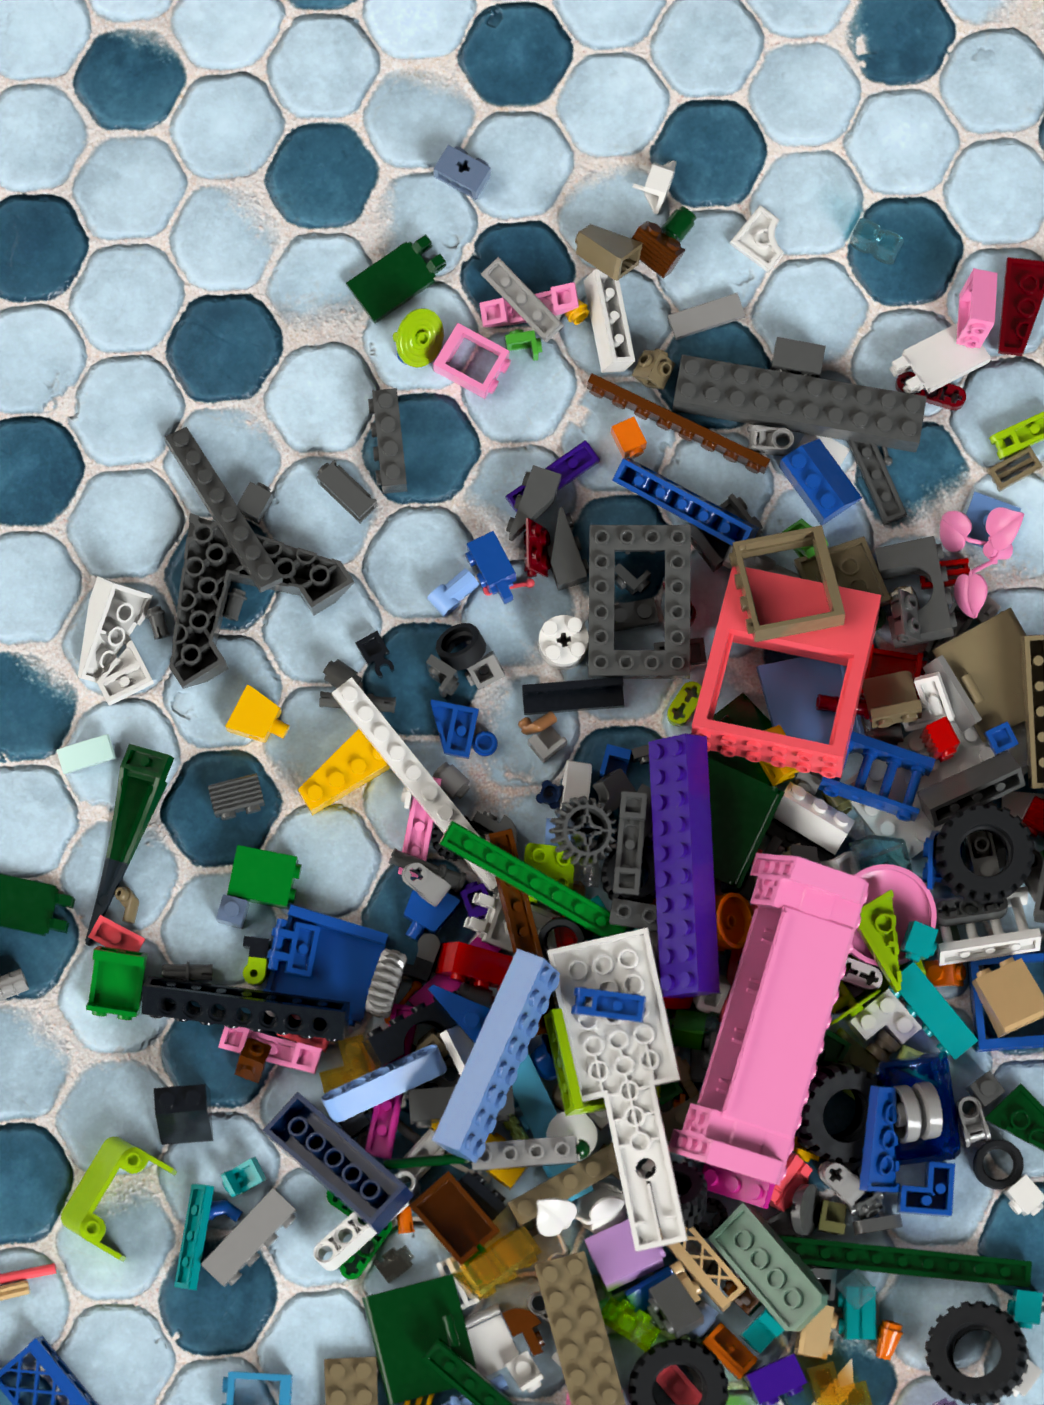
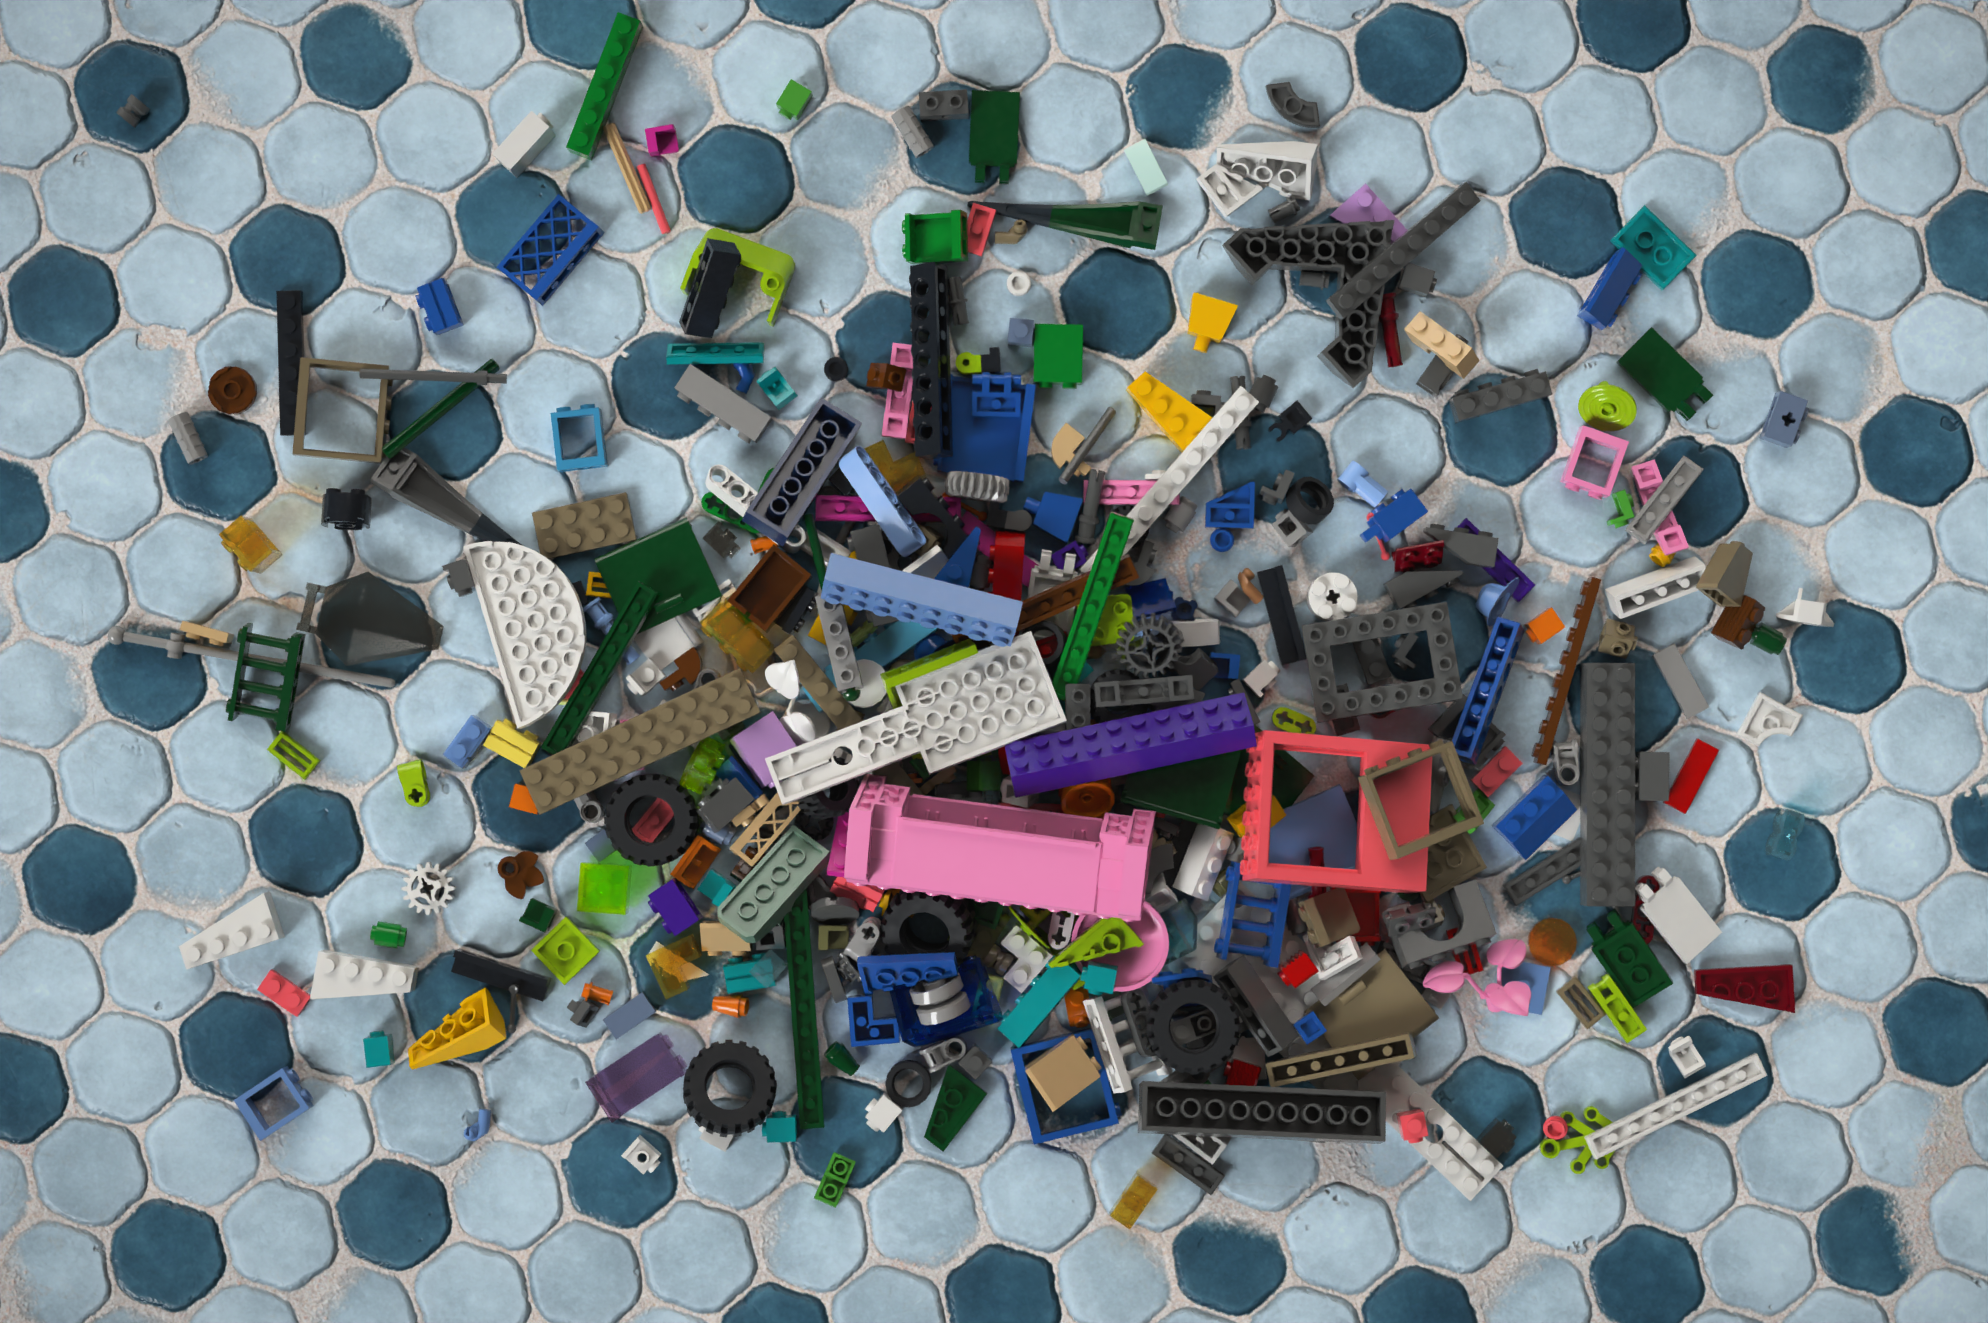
camera: 85 degrees right, 10 degrees up
black slope [153,1084,213,1145] -> none
dark grey brick [208,773,265,820] -> none
light grey piece [402,863,451,907] -> none
blue plate [571,987,646,1023] -> none
bright pink window [956,268,998,348] -> none
none -> black brick [679,238,741,338]
none -> black tile [824,357,848,382]
none -> dark green cone [824,1041,860,1076]
none -> white tile [1007,271,1031,296]
none -> tan brick [1051,423,1091,477]
none -> dark grey bar [1059,407,1116,484]
none -> clear blue piece [1125,578,1176,619]
none -> dark grey bracket [1191,390,1225,415]
none -> white brick [1242,660,1281,698]
none -> dark grey tile [1265,82,1320,128]
none -> lavender wing [1329,183,1407,244]
none -> dark red pin [1379,293,1403,368]
none -> tan arch [1404,311,1480,379]
none -> coral plate [1470,746,1523,797]
none -> medium blue piece [1476,578,1519,626]
none -> clear orange tile [1527,917,1577,966]
none -> blue slope [1577,247,1642,330]
none -> dark green tile [1586,909,1673,1008]
none -> teal tile [1610,205,1697,291]
none -> red tile [1663,739,1719,814]

